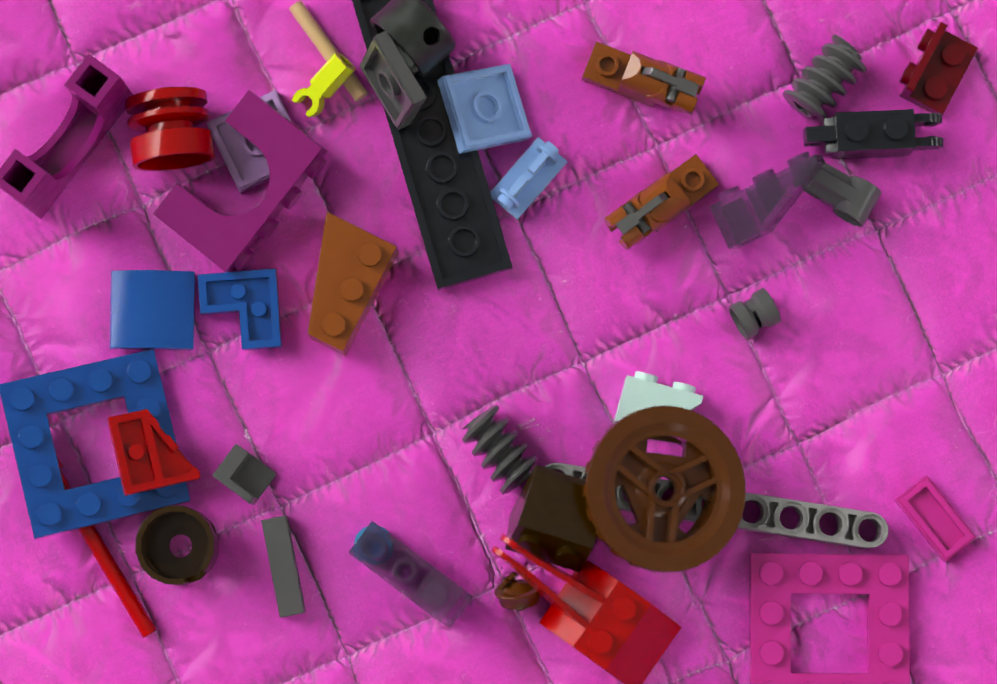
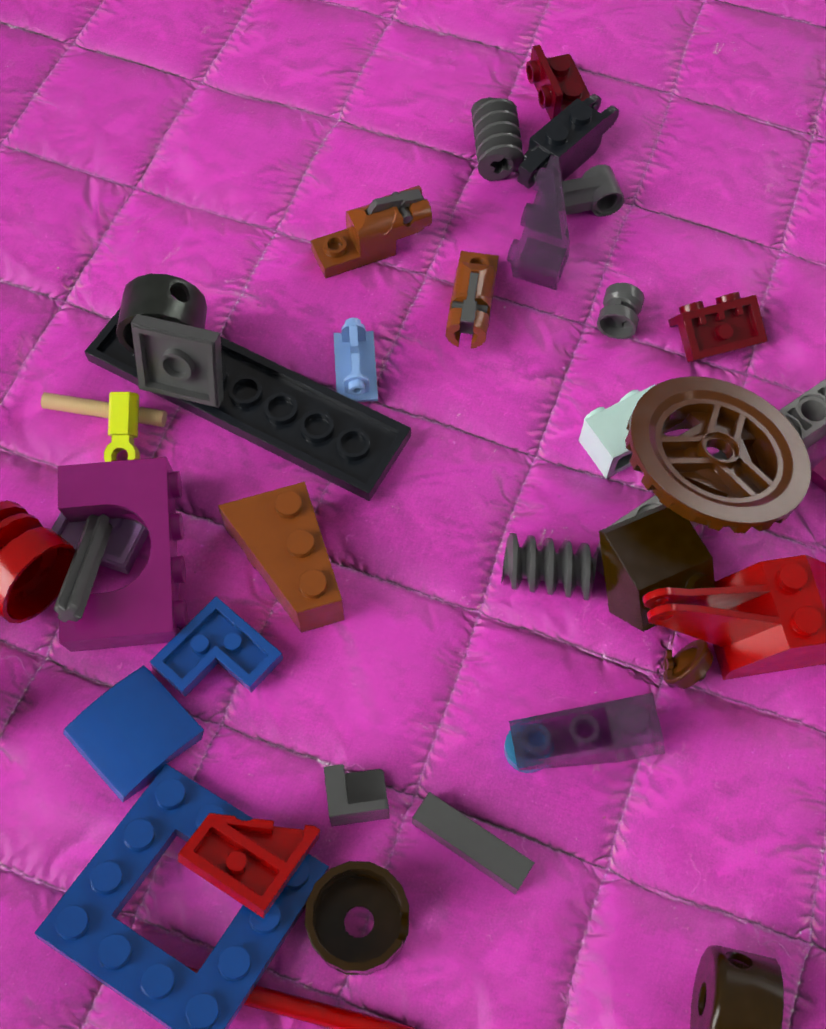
camera: 45 degrees left, 20 degrees down
light blue tile [437,64,532,154] -> none
none -> dark grey axle [54,514,113,622]
none -> dark red bracket [668,292,768,363]

